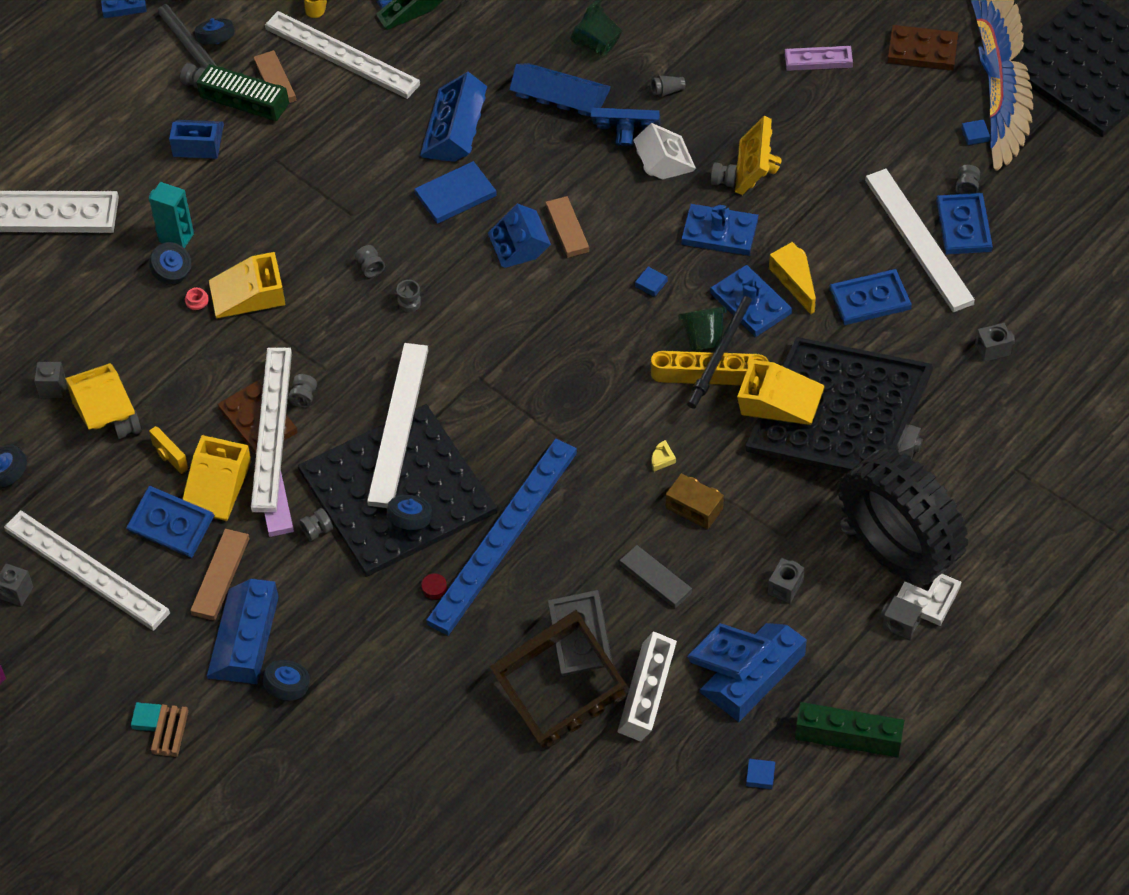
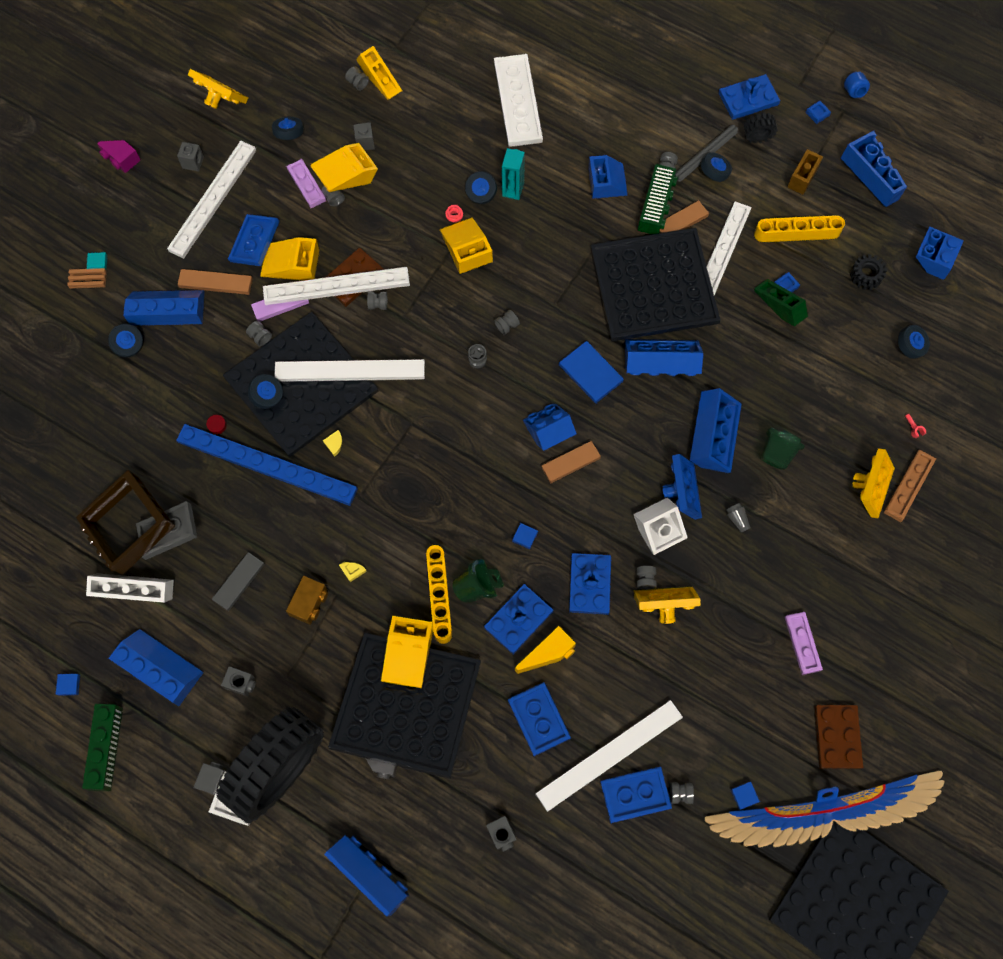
camera: 80 degrees right, 15 degrees up
yellow plate [149,426,188,474] -> none
black bar [687,296,752,409] -> none
blue tile [687,623,776,681] -> none
none -> lavender tile [286,159,326,208]
none -> light yellow tile [323,430,342,457]
none -> blue slope [324,835,408,917]
none -> black plate [591,228,721,342]

